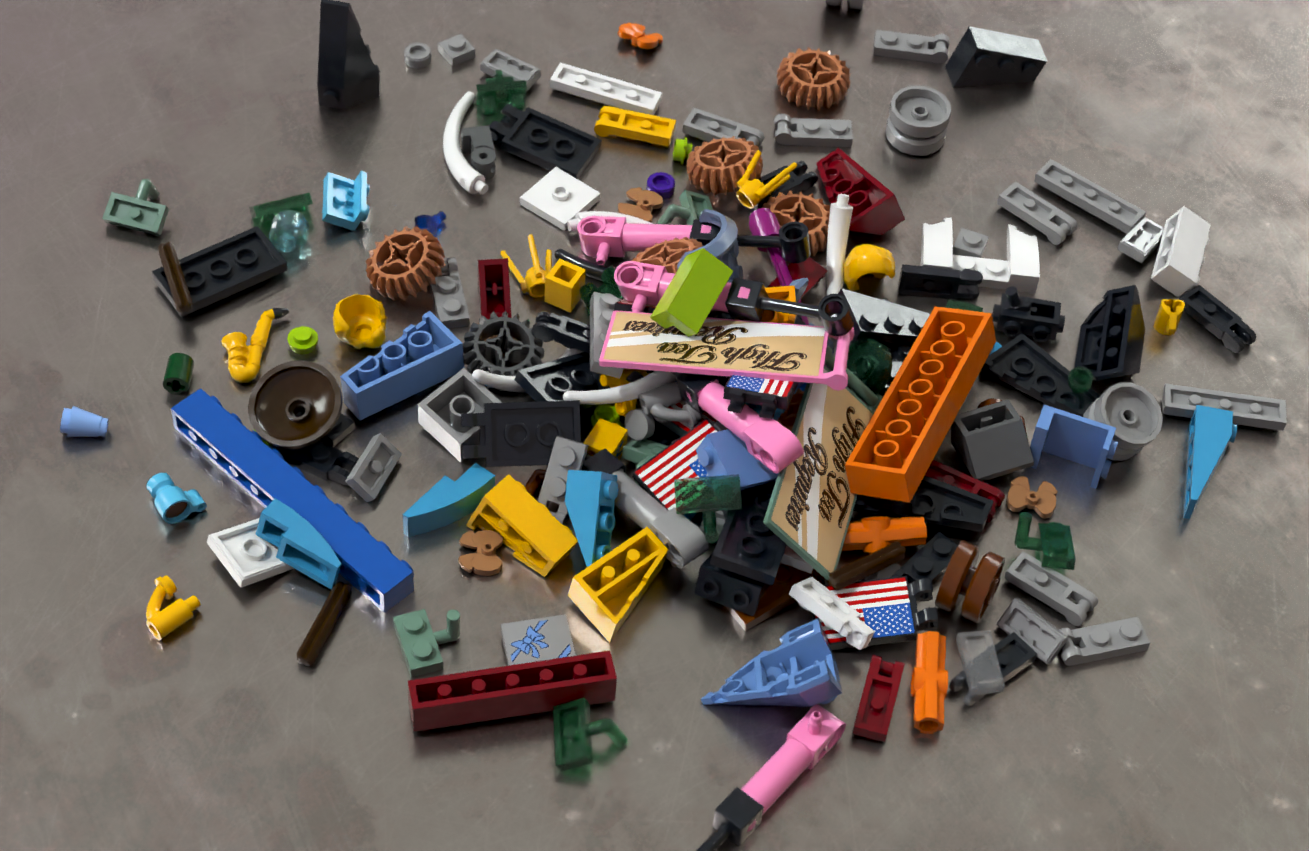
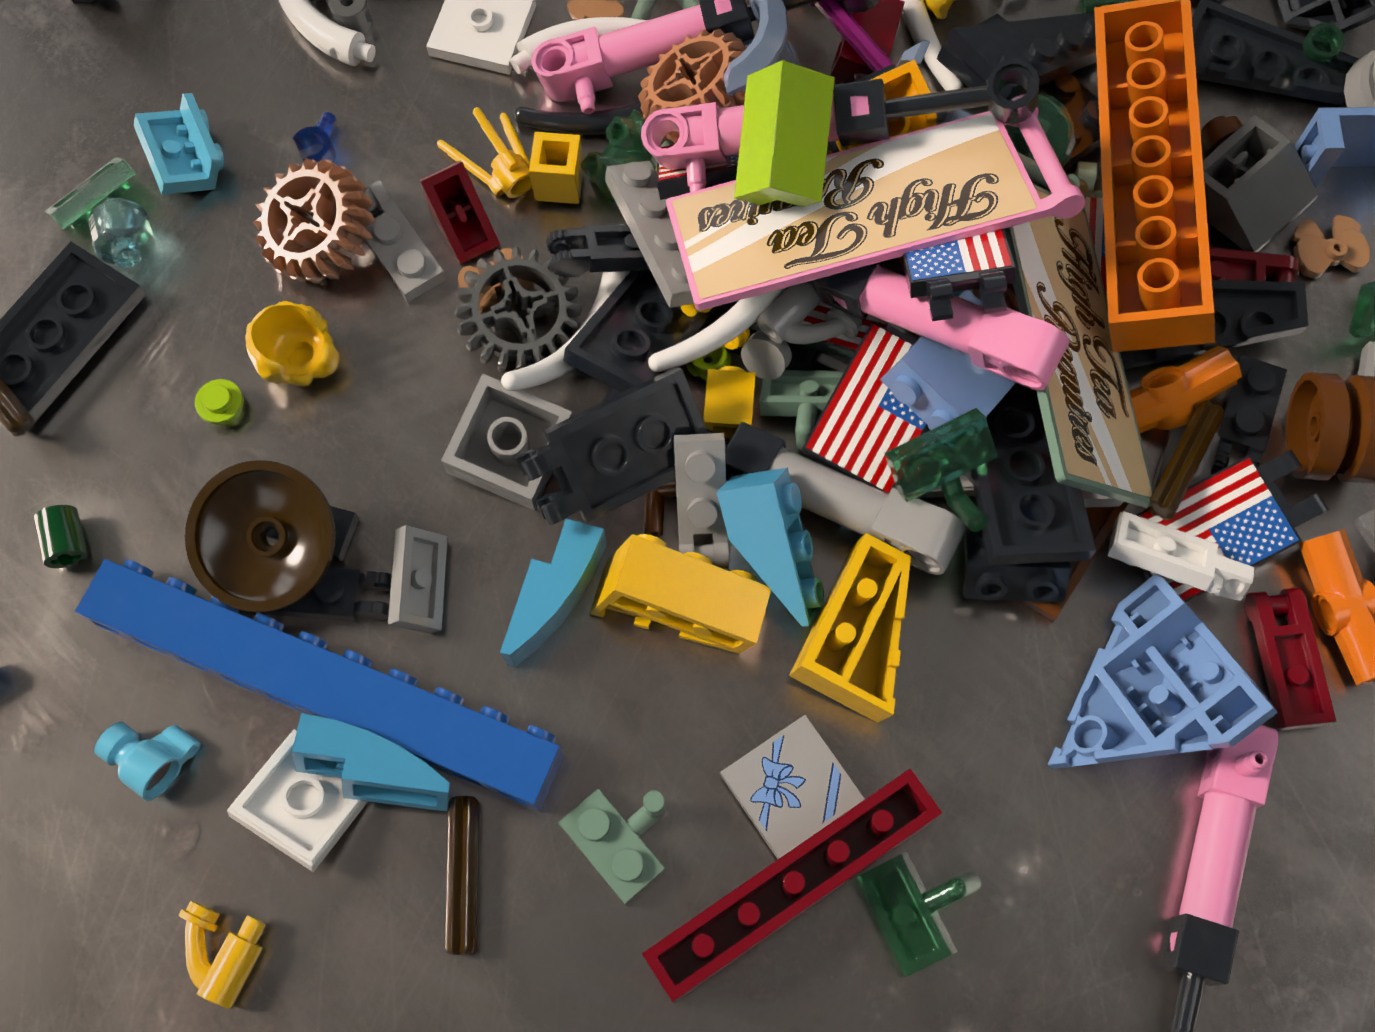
camera: 15 degrees left, 20 degrees up
yellow piece [221,308,289,383] -> none
medium blue wedge [340,310,465,420] -> none
medium nougat piece [458,530,503,576] -> none

